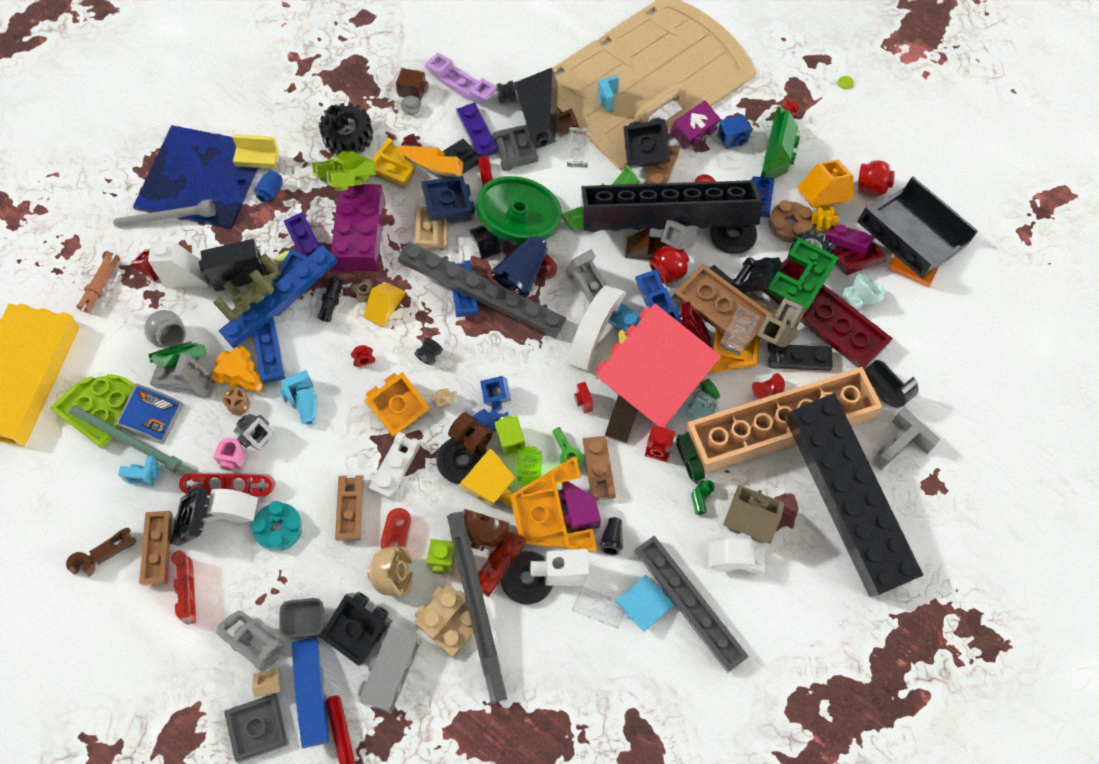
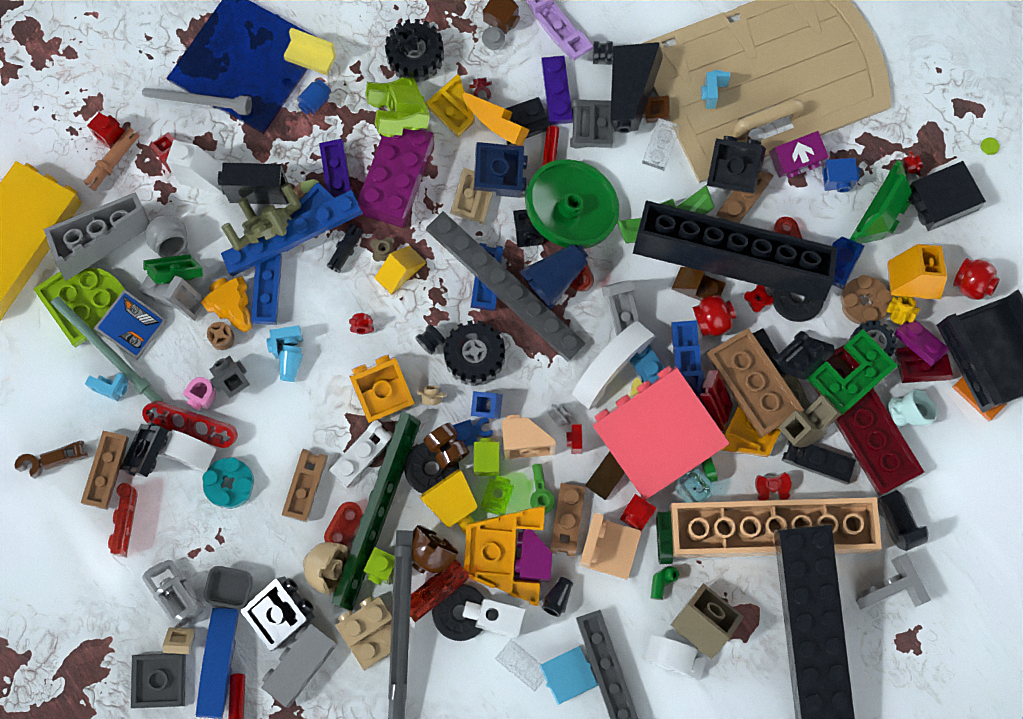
camera: 15 degrees right, 10 degrees up
light grey panel [661,220,698,250] -> none
clear plate [719,306,760,356] -> none
none -> light grey wedge [44,192,150,281]
none -> red brick [87,112,125,149]
none -> dark green plate [331,412,421,611]
none -> black wheel [443,320,505,386]
none -> light nougat slope [502,415,556,460]
none -> light grey plate [548,404,571,427]
none -> light nougat bracket [579,513,641,580]
none -> red plate [744,285,773,313]
none -> black brick [908,161,986,231]

